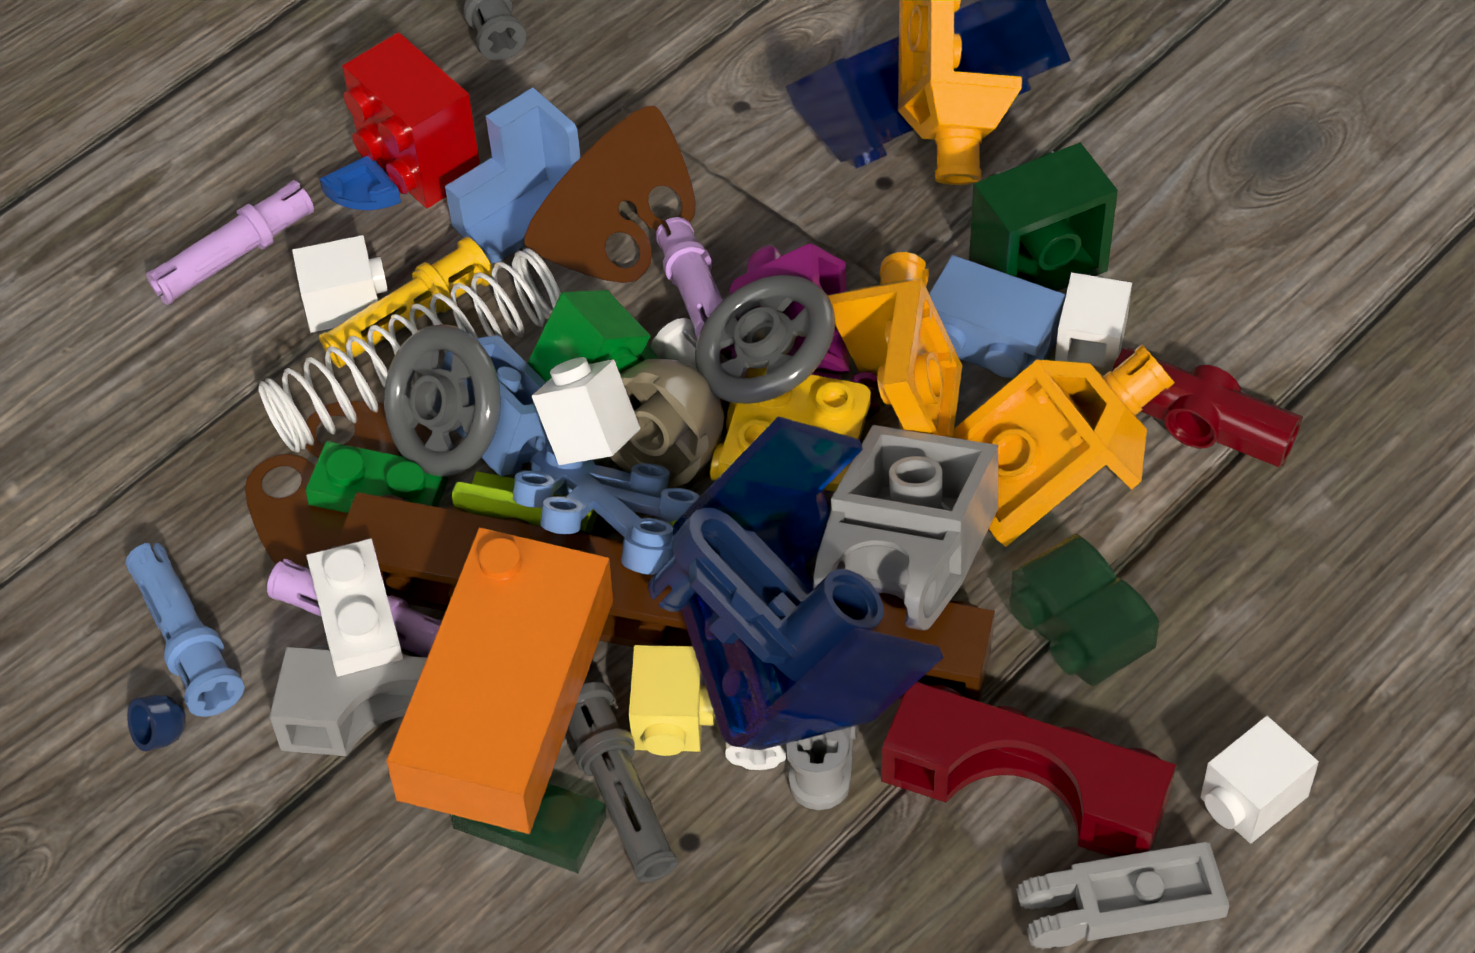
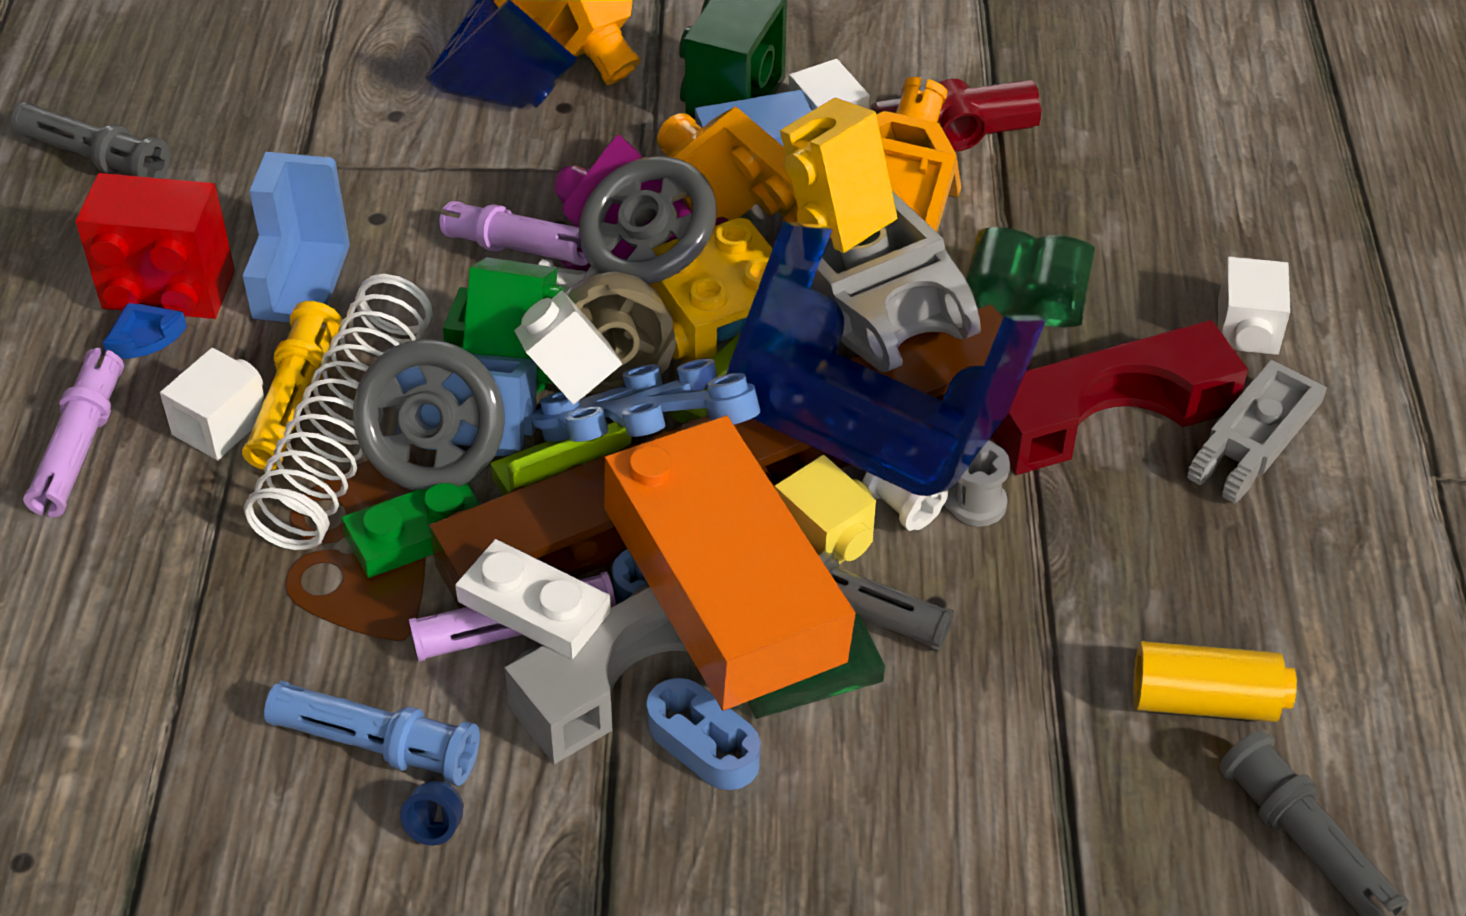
camera: 45 degrees left, 5 degrees down
reddish brown piece [524,106,696,283] -> none
dark blue piece [648,508,884,685] -> none
none -> medium blue beam [646,678,761,790]
none -> yellow brick [780,97,898,253]

